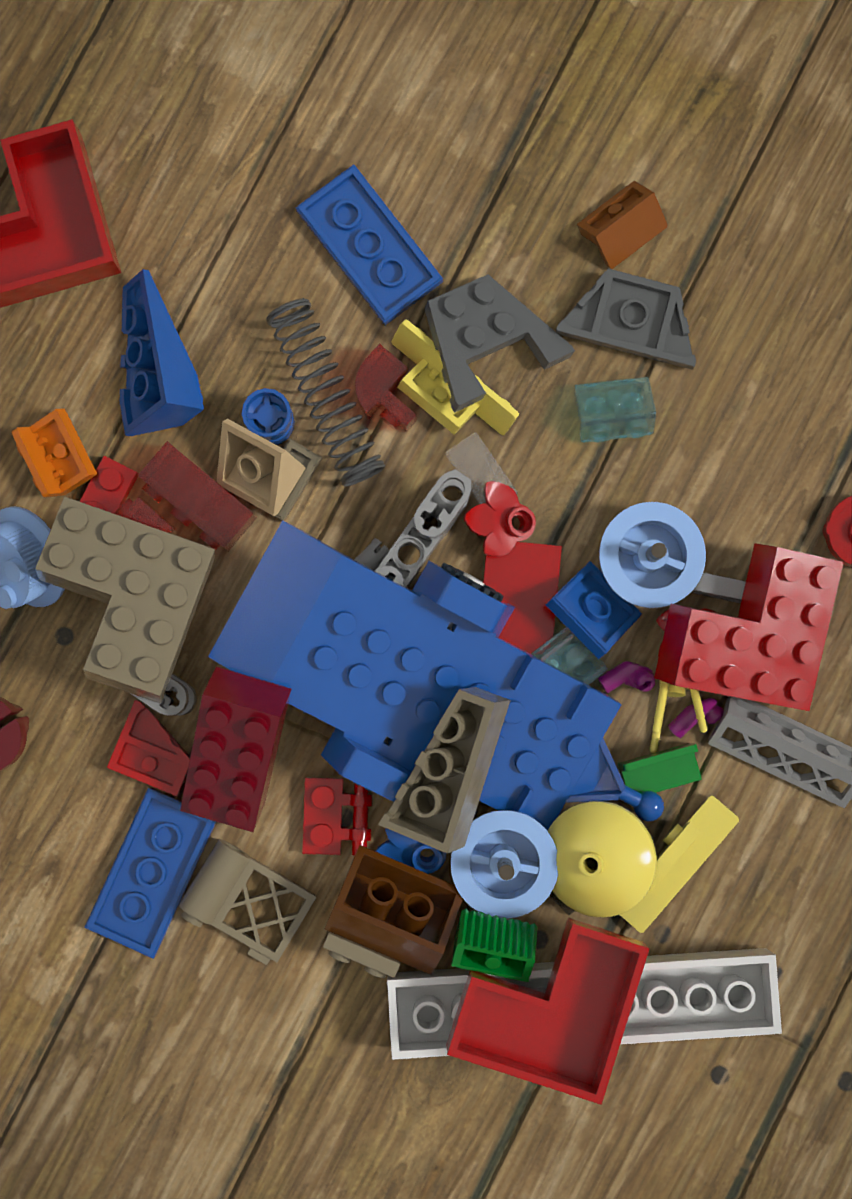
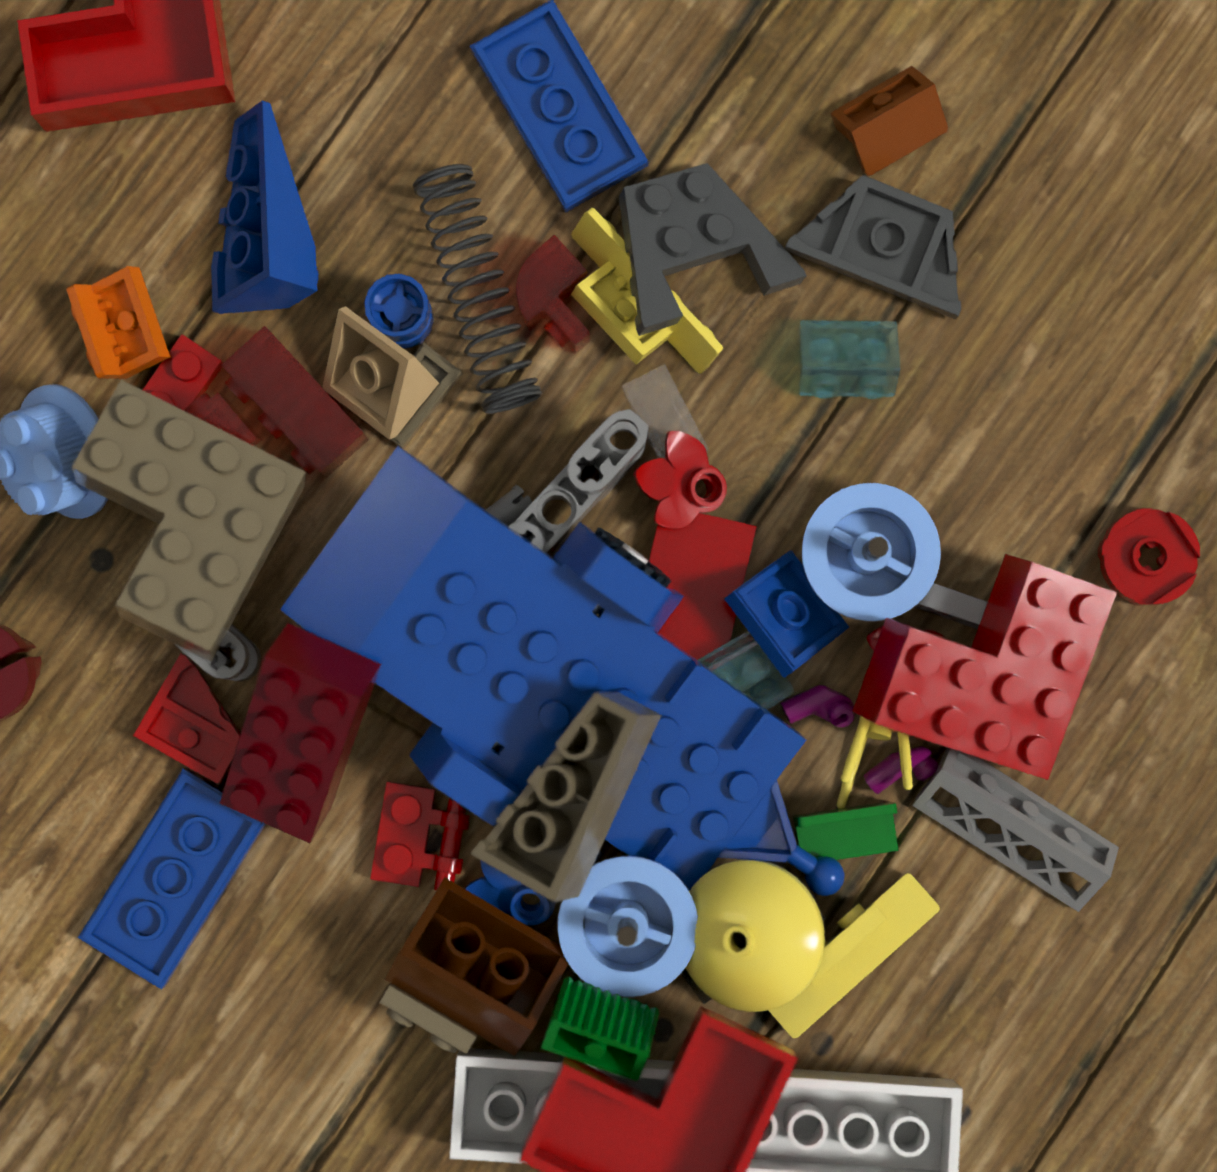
camera: 10 degrees right, 0 degrees up
dark tan piece [179,839,316,965] -> none

